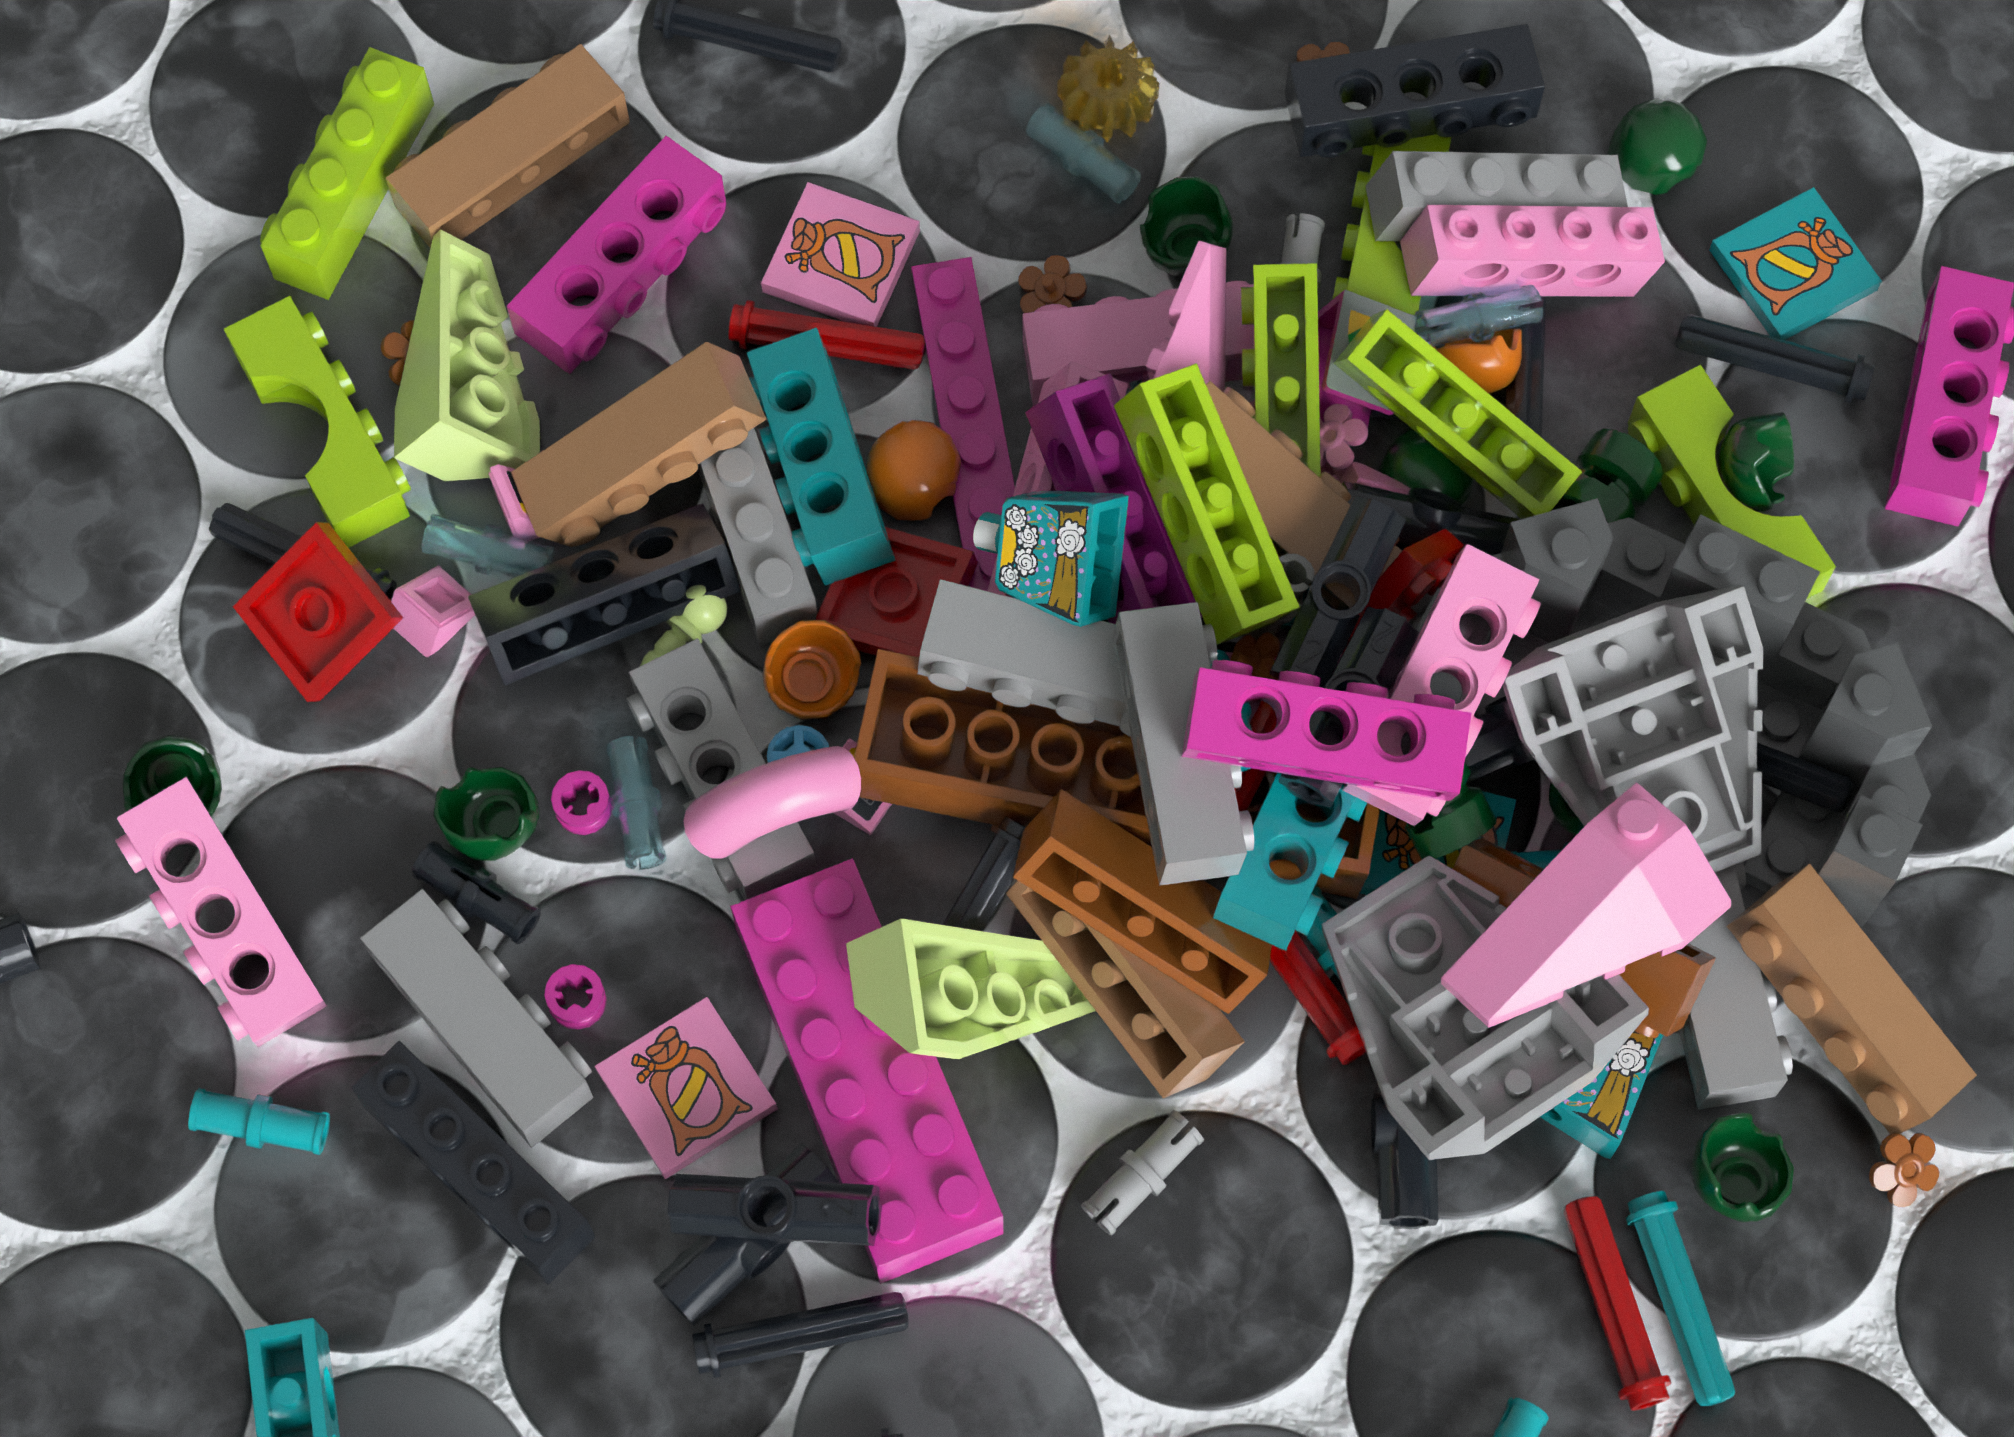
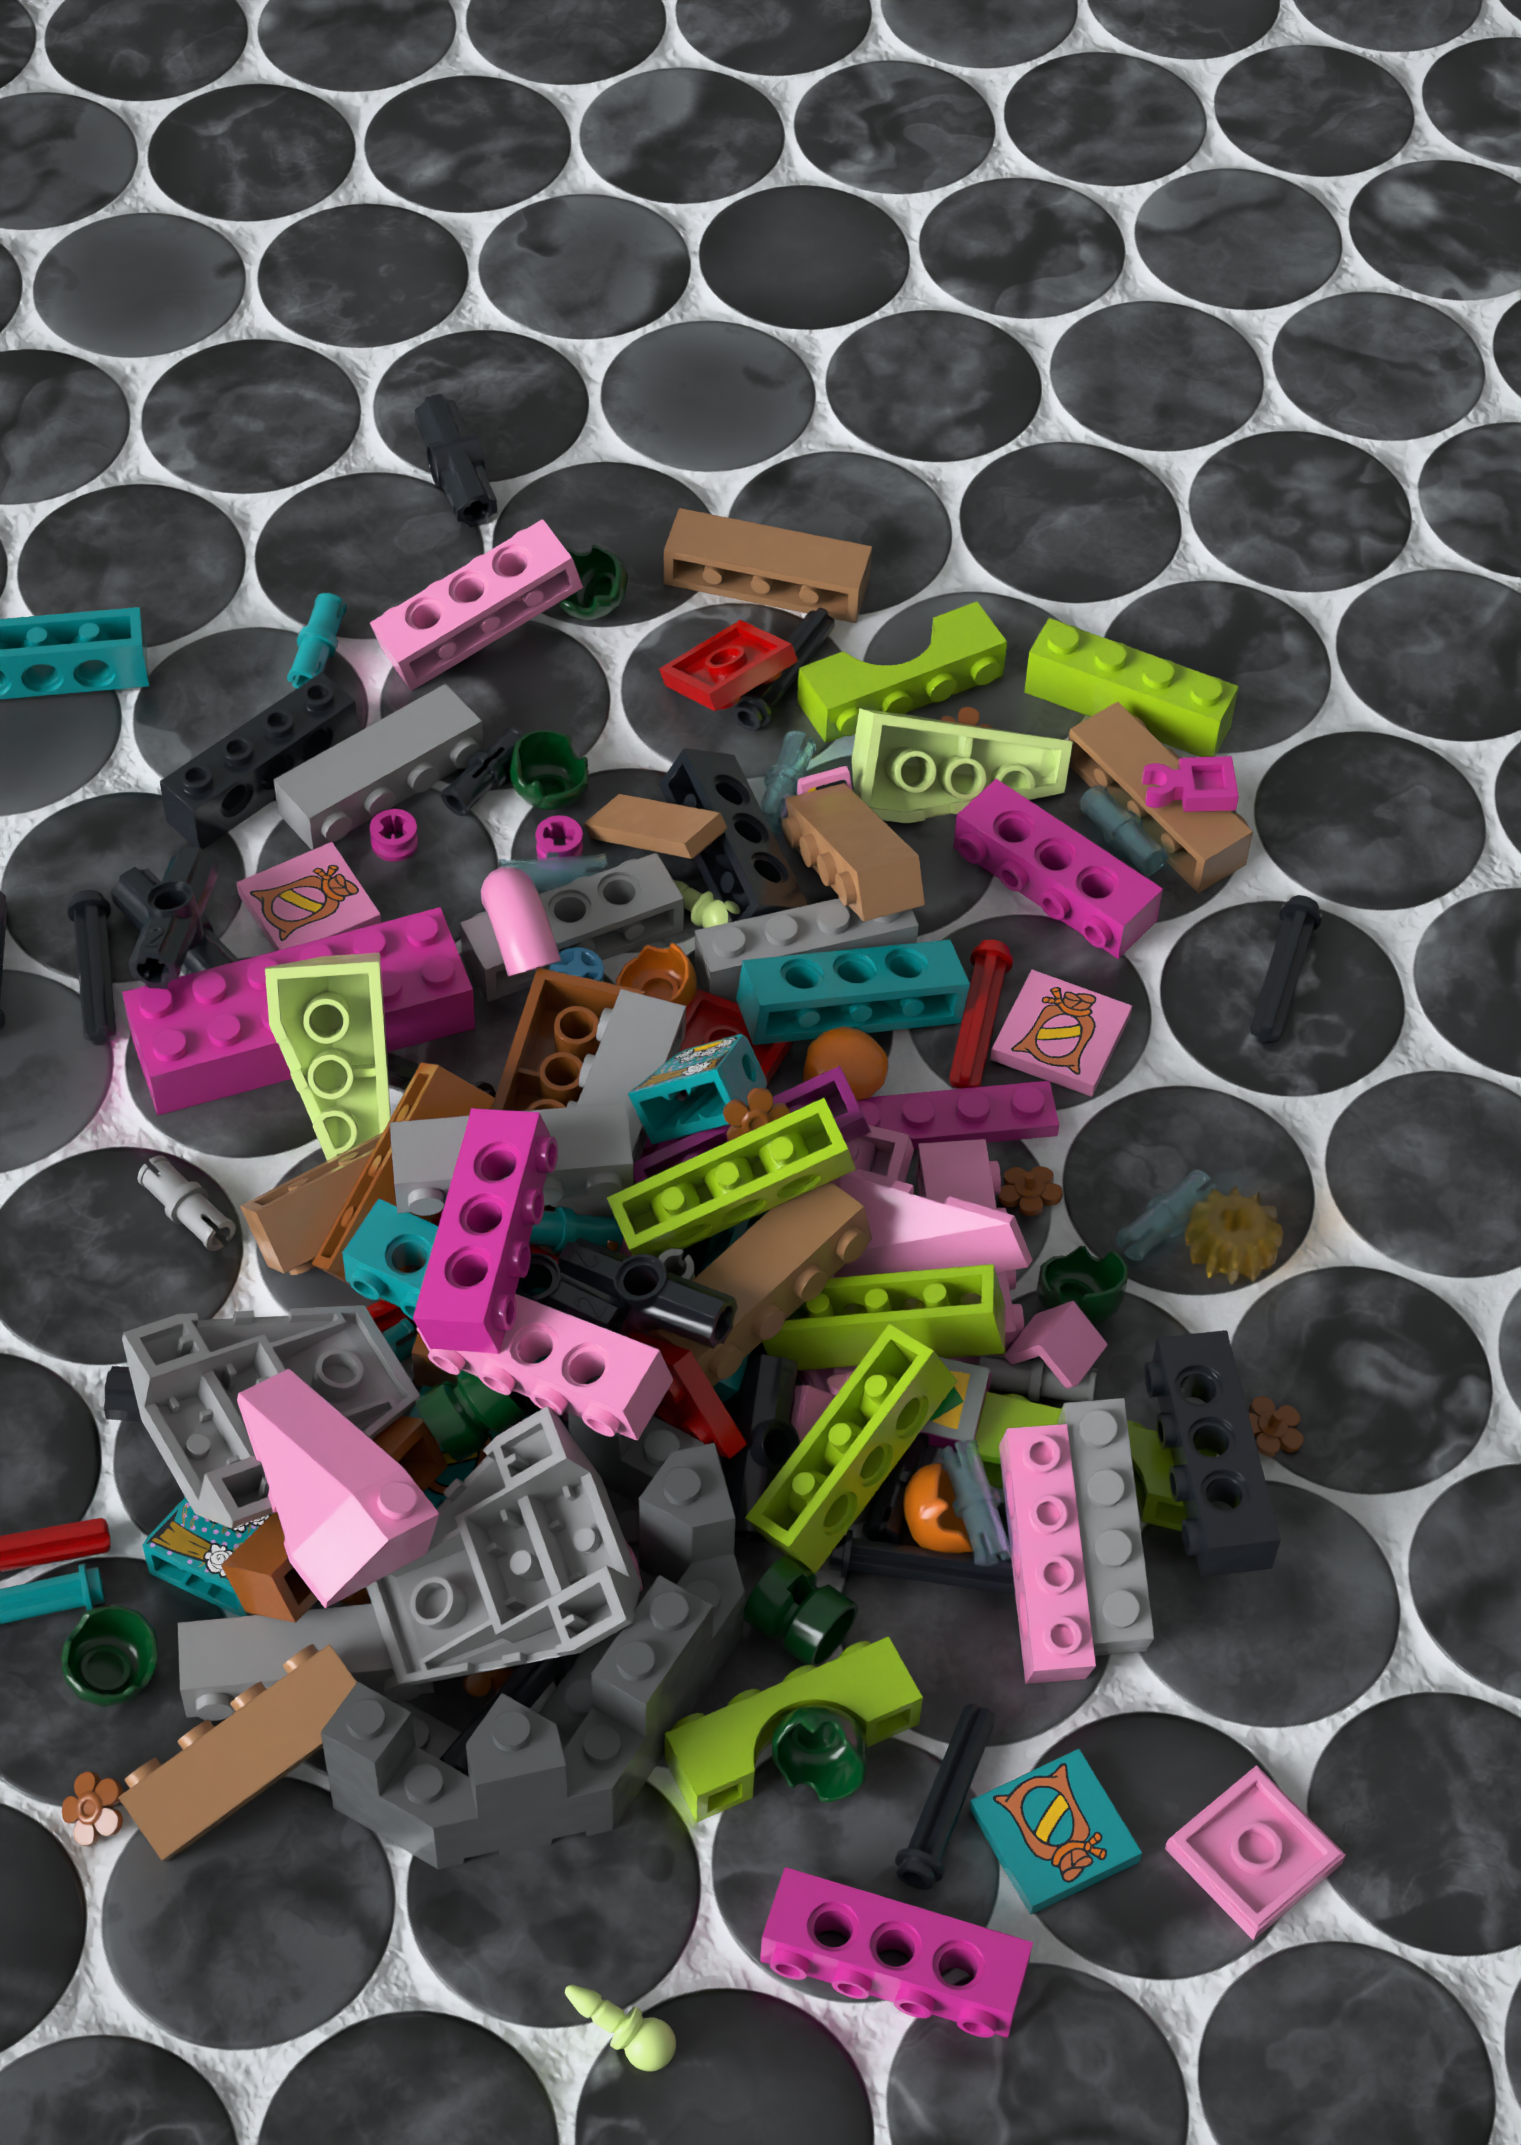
camera: 90 degrees right, 15 degrees down
bright pink slope [391,565,475,657] -> none
dark green hair [1608,98,1707,195] -> none
none -> medium nougat tile [584,794,727,859]
none -> medium nougat brick [664,508,872,623]
none -> dark orange plant [723,1088,790,1141]
none -> bright pink panel [1004,1301,1108,1389]
none -> clear light blue pin [1079,785,1168,876]
none -> dark pink plate [1142,756,1239,812]
none -> bright pink tile [1165,1765,1346,1941]

